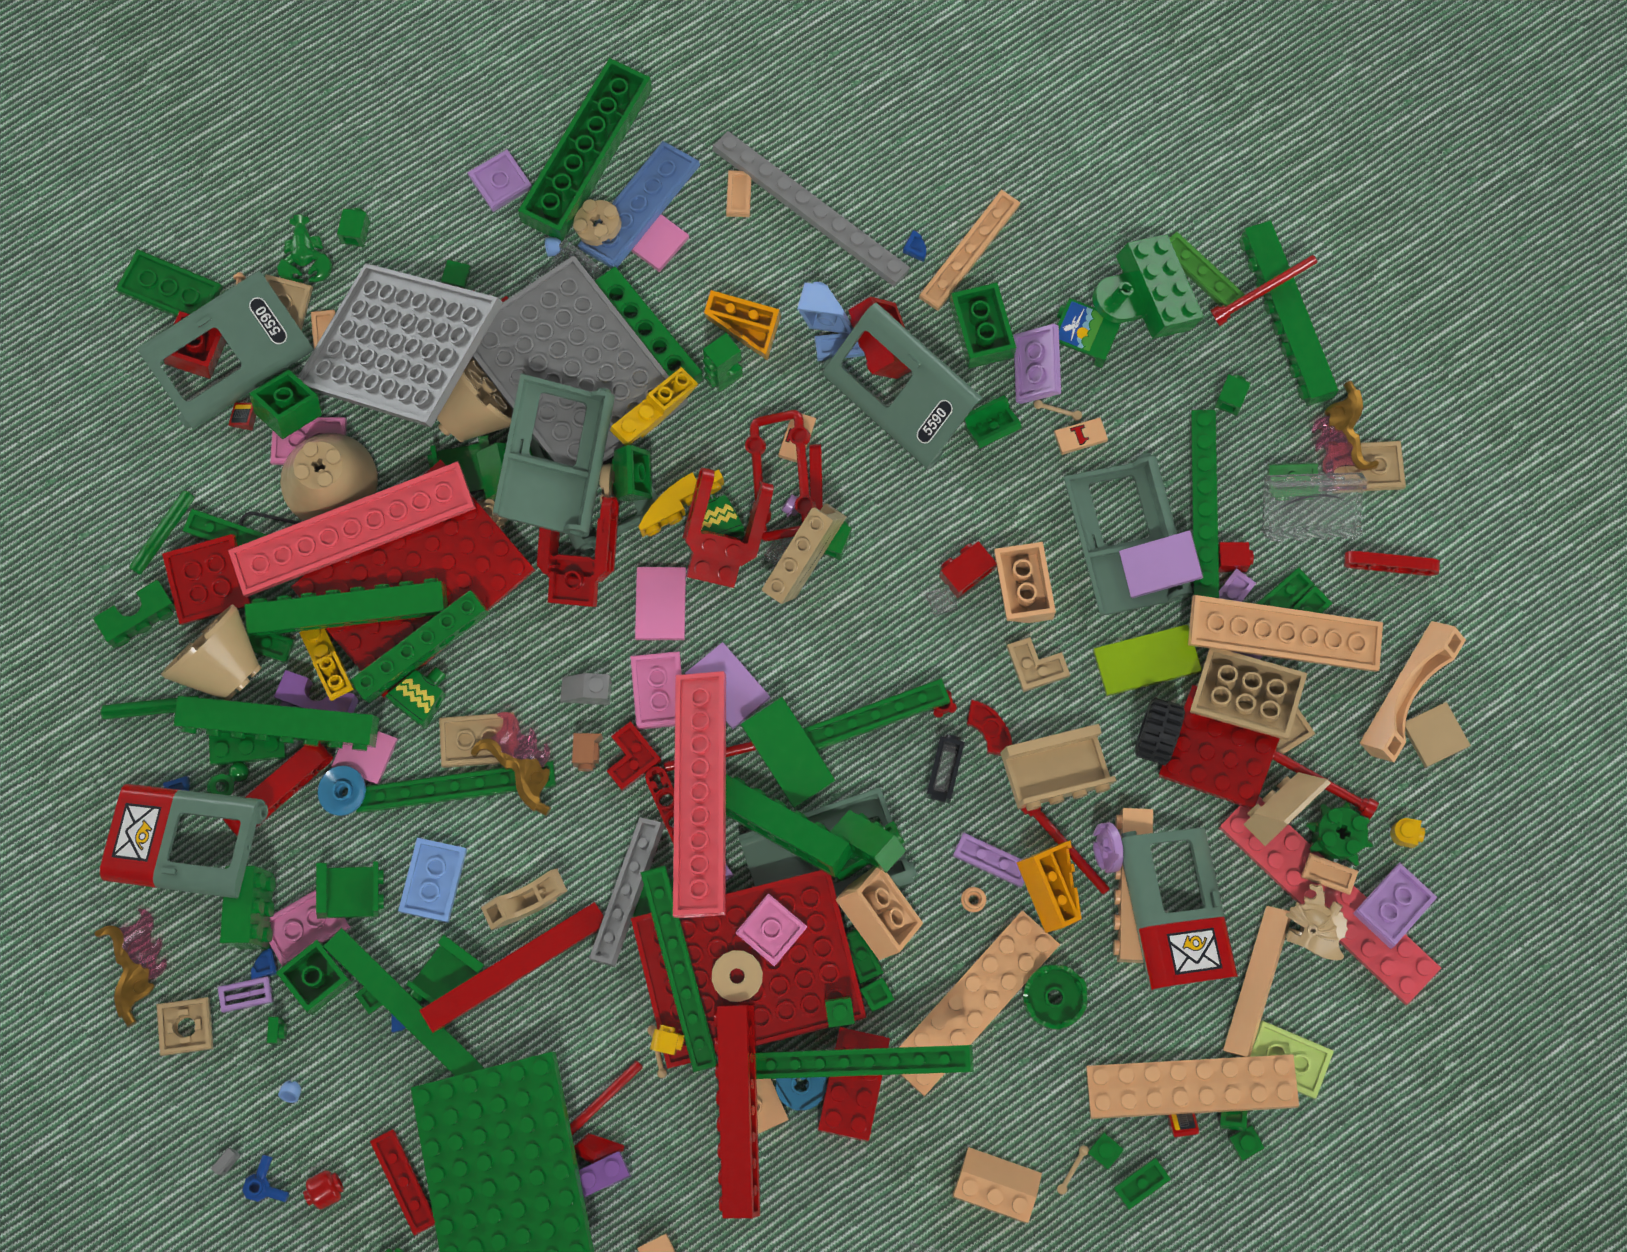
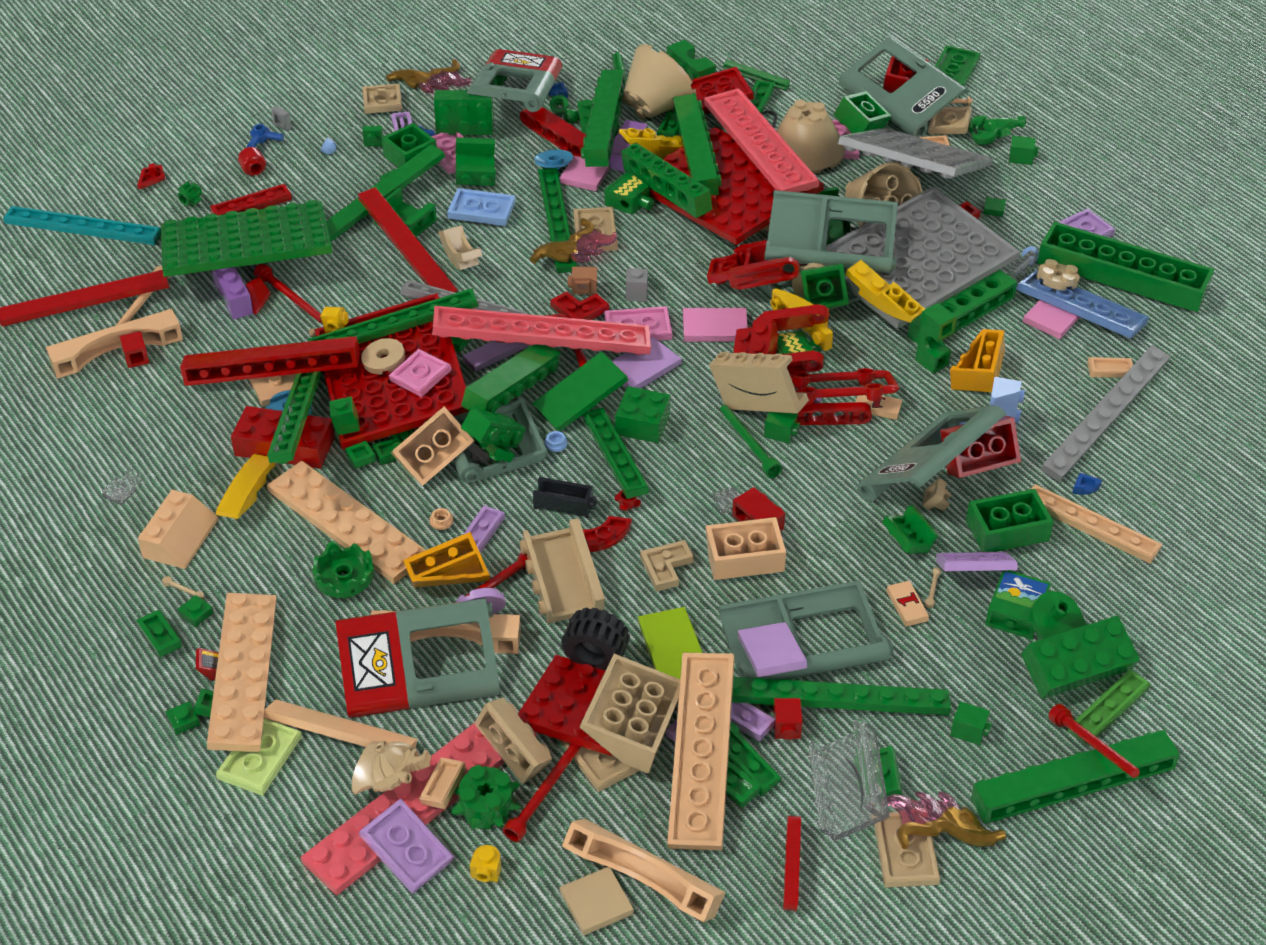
camera: 90 degrees right, 30 degrees down
none -> yellow slope [216,454,275,519]
none -> light blue plate [545,431,567,452]
none -> green brick [615,386,671,443]
none -> green piece [720,405,782,478]

